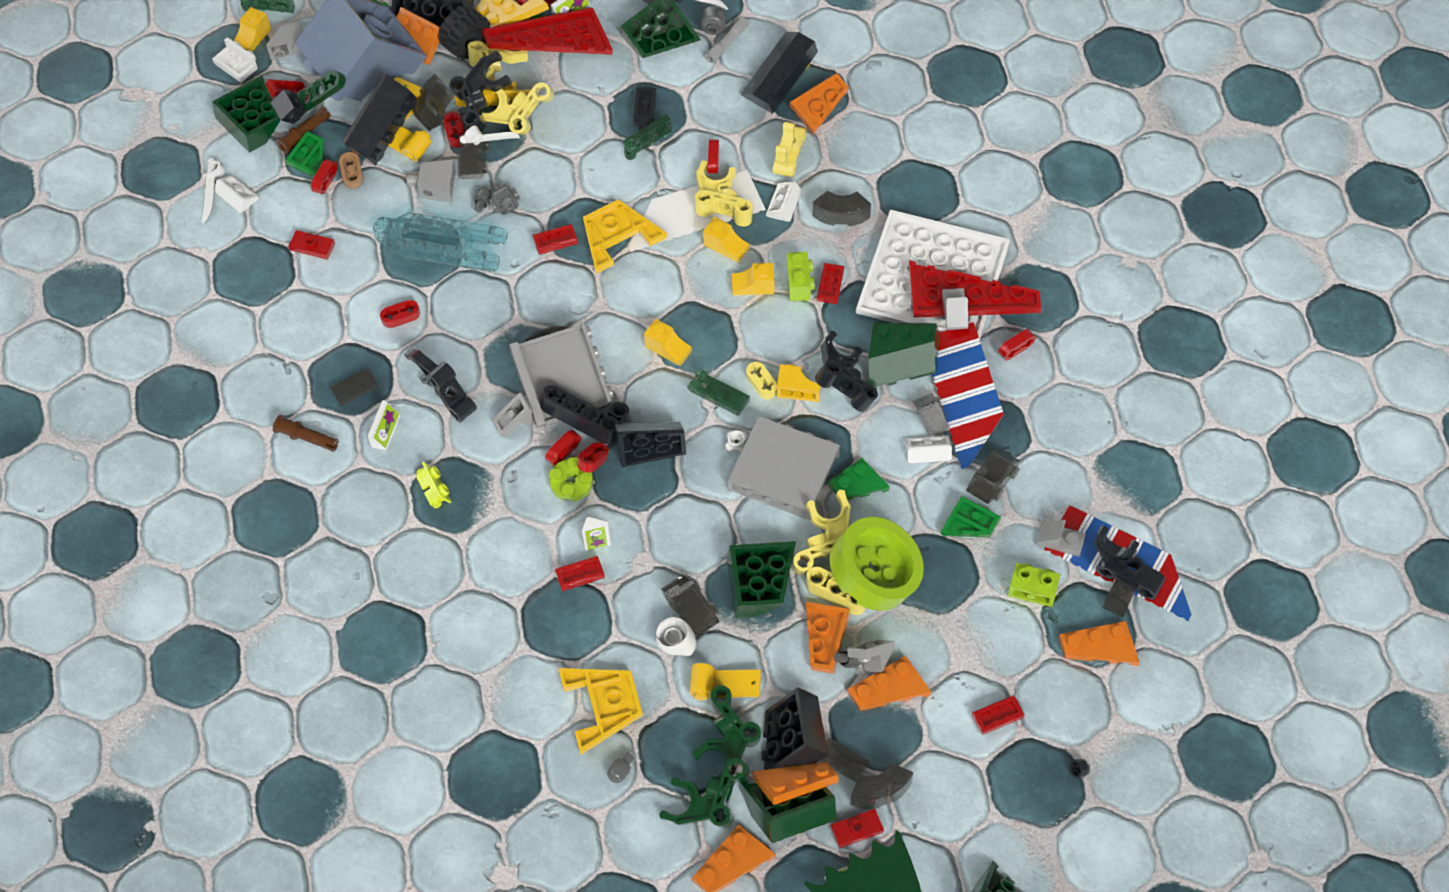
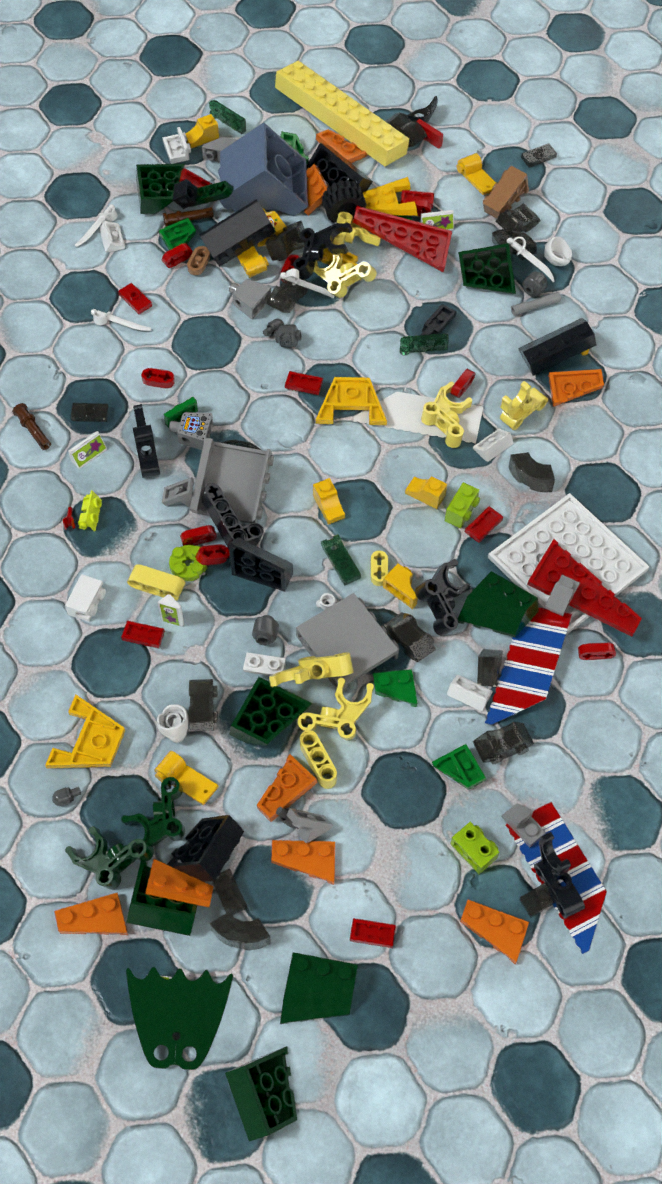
camera: 30 degrees right, 0 degrees up
clear light blue piece [373,212,508,272] -> none
yellow arch [703,217,750,263] -> none
lime brick [830,517,924,611] -> none
red plate [830,809,884,849] -> none
black hinge [1069,758,1090,778] -> none
none -> red hand [62,507,76,530]
none -> white brick [65,574,106,622]
none -> white sword [91,309,151,331]
none -> light yellow beam [127,564,185,601]
none -> green plate [164,397,198,428]
none -> light grey torso [169,412,213,450]
none -> white bracket [243,652,286,676]
none -> dark grey head [252,615,279,645]
none -> light yellow piece [269,652,354,687]
none -> dark green wedge [280,952,358,1025]
none -> clear smoke brick [383,612,436,662]

